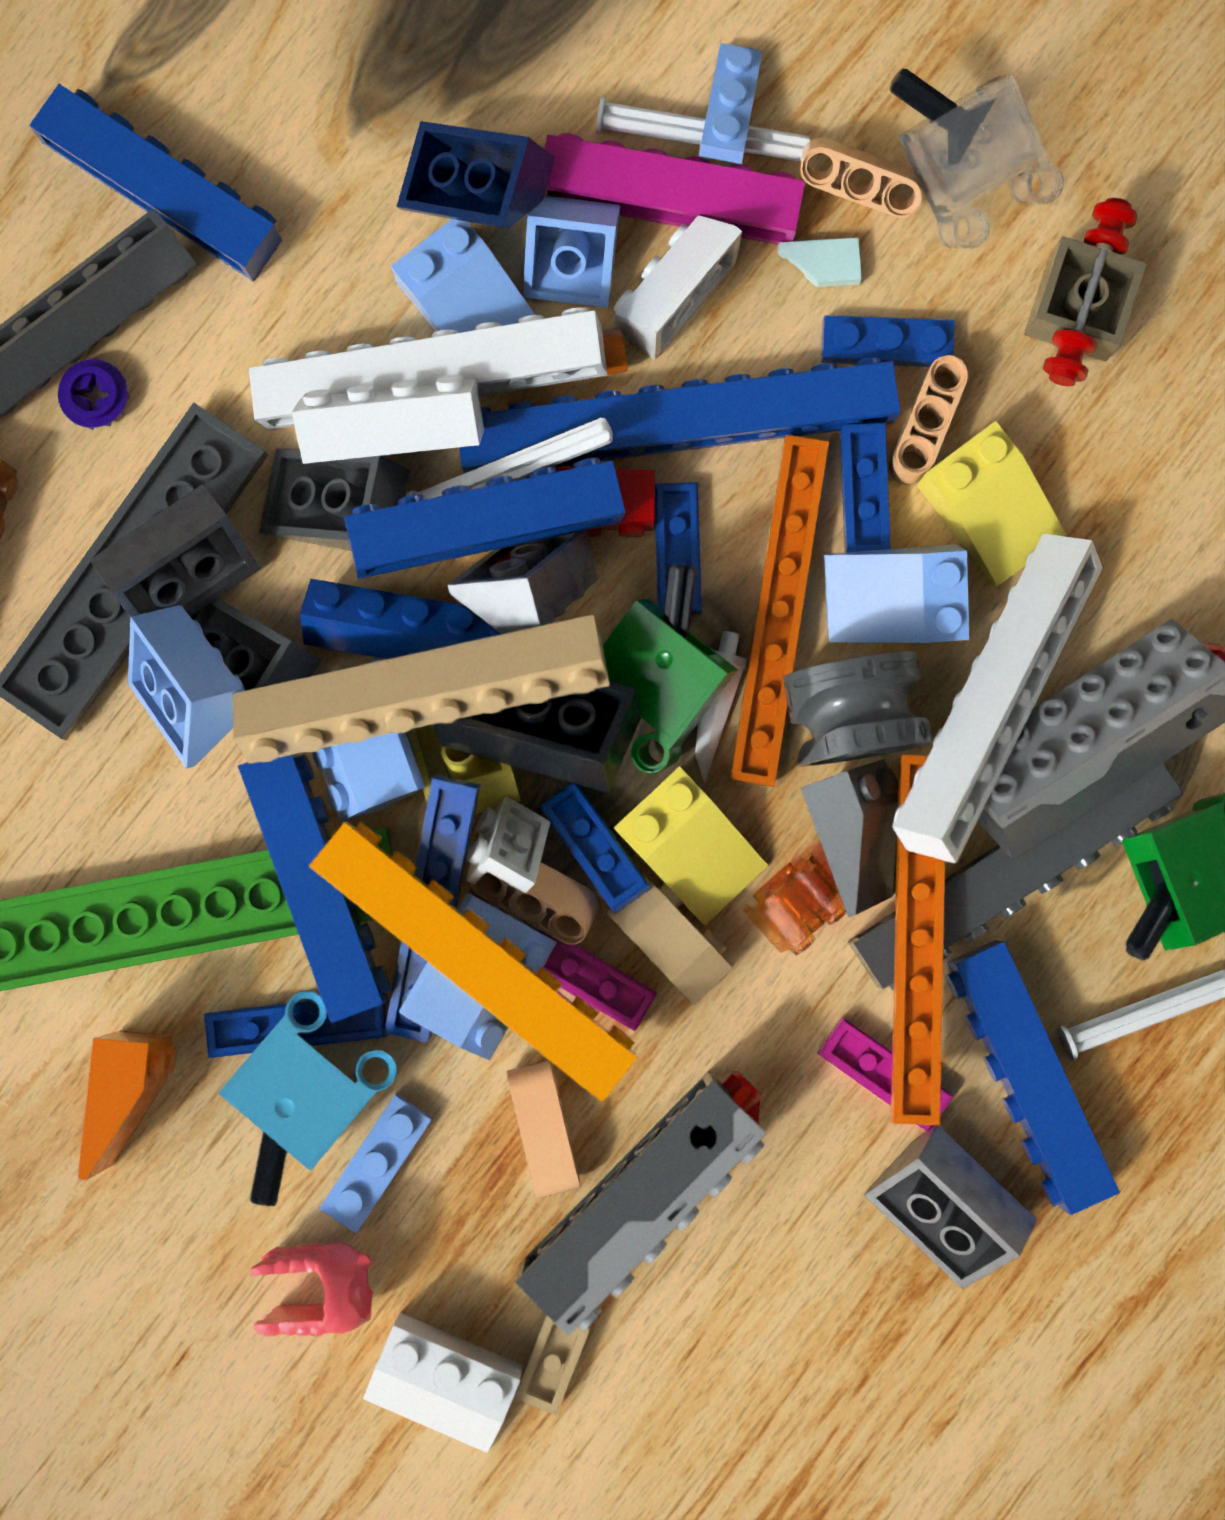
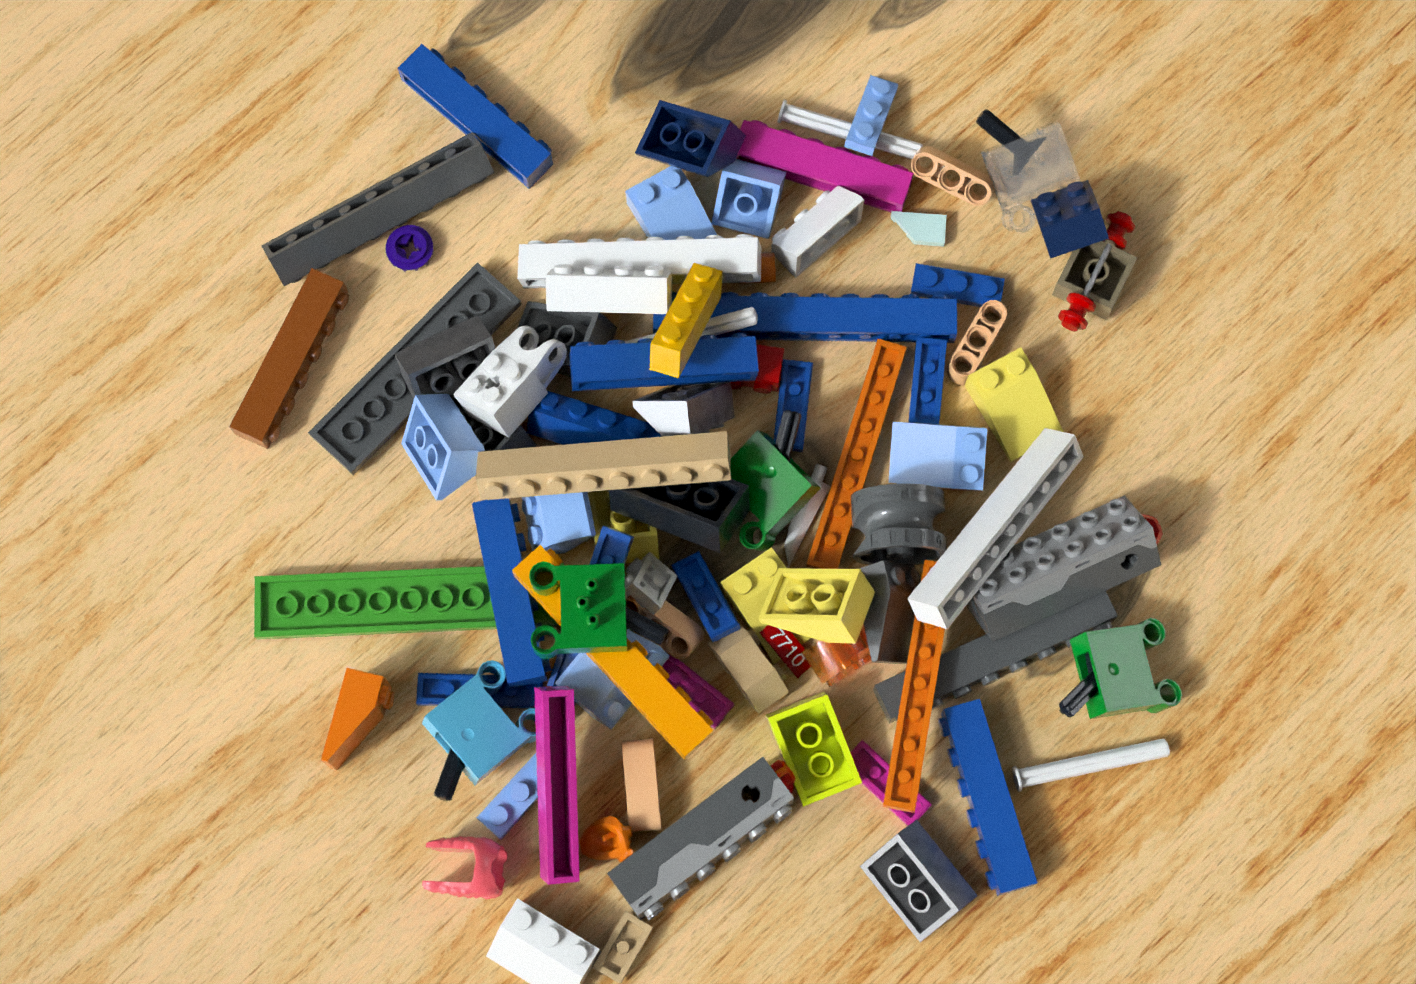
camera: 10 degrees right, 10 degrees down
none -> white brick [453,326,566,438]
none -> green piece [529,561,668,659]
none -> dark pink brick [534,685,580,885]
none -> orange hat [579,816,635,863]
none -> yellow brick [650,263,723,378]
none -> light yellow slope [758,568,875,643]
none -> red sticker [759,625,815,679]
none -> neon yellow slope [766,691,862,807]
none -> dark blue brick [1030,180,1109,259]

